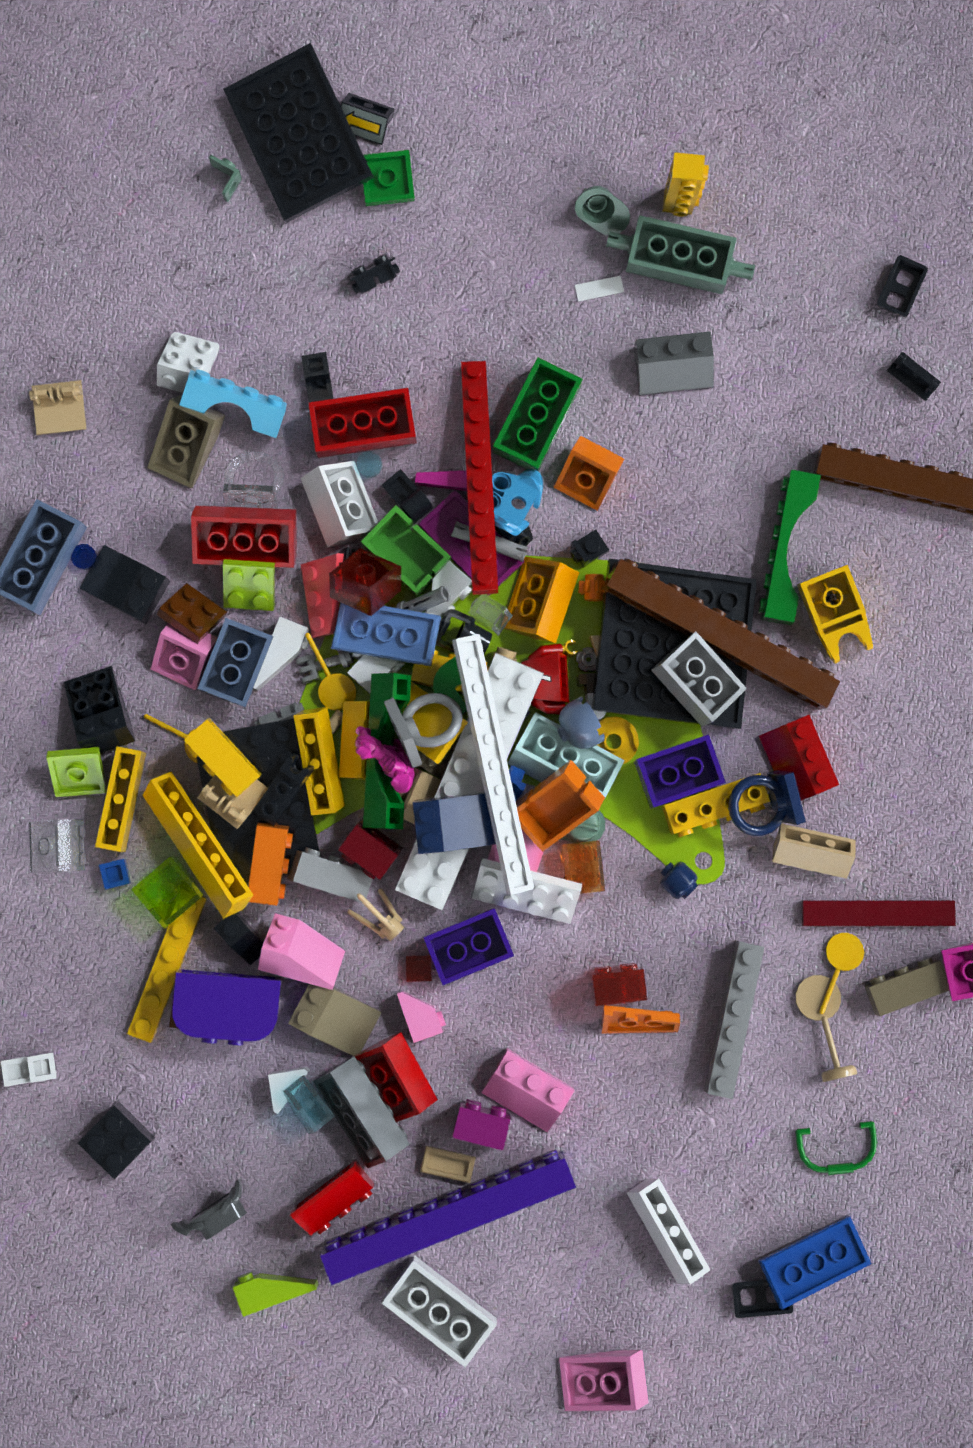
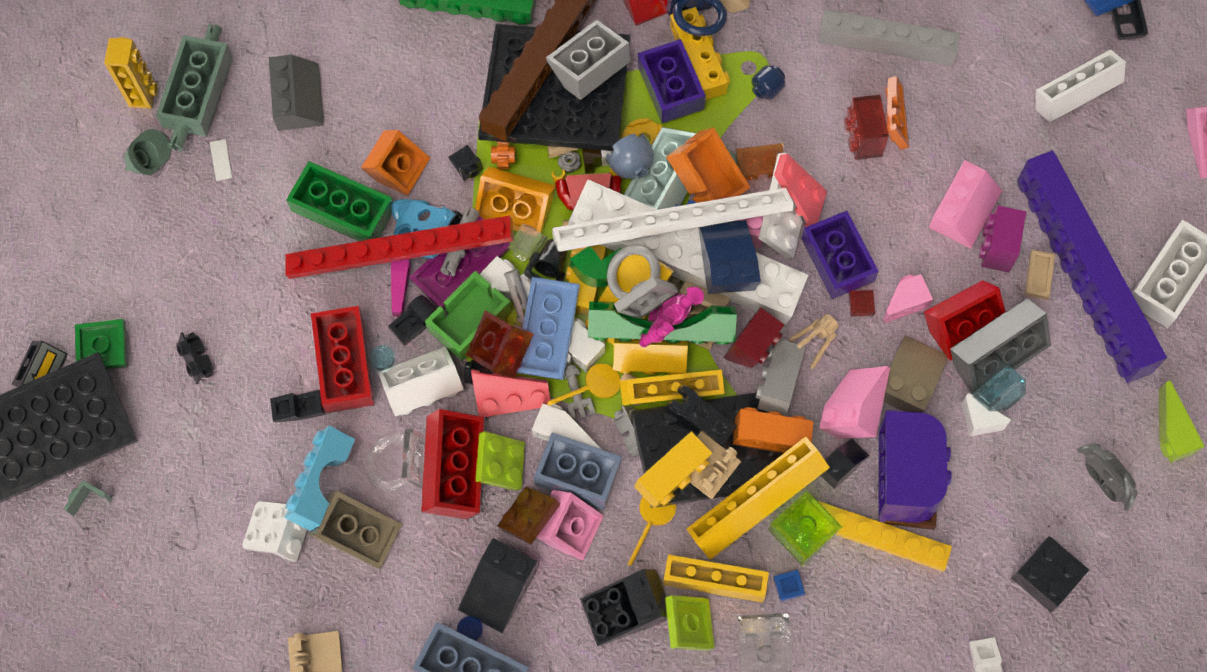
camera: 85 degrees left, 15 degrees down
red slope [290,1160,374,1236] -> none
none -> coral wing [774,154,827,227]

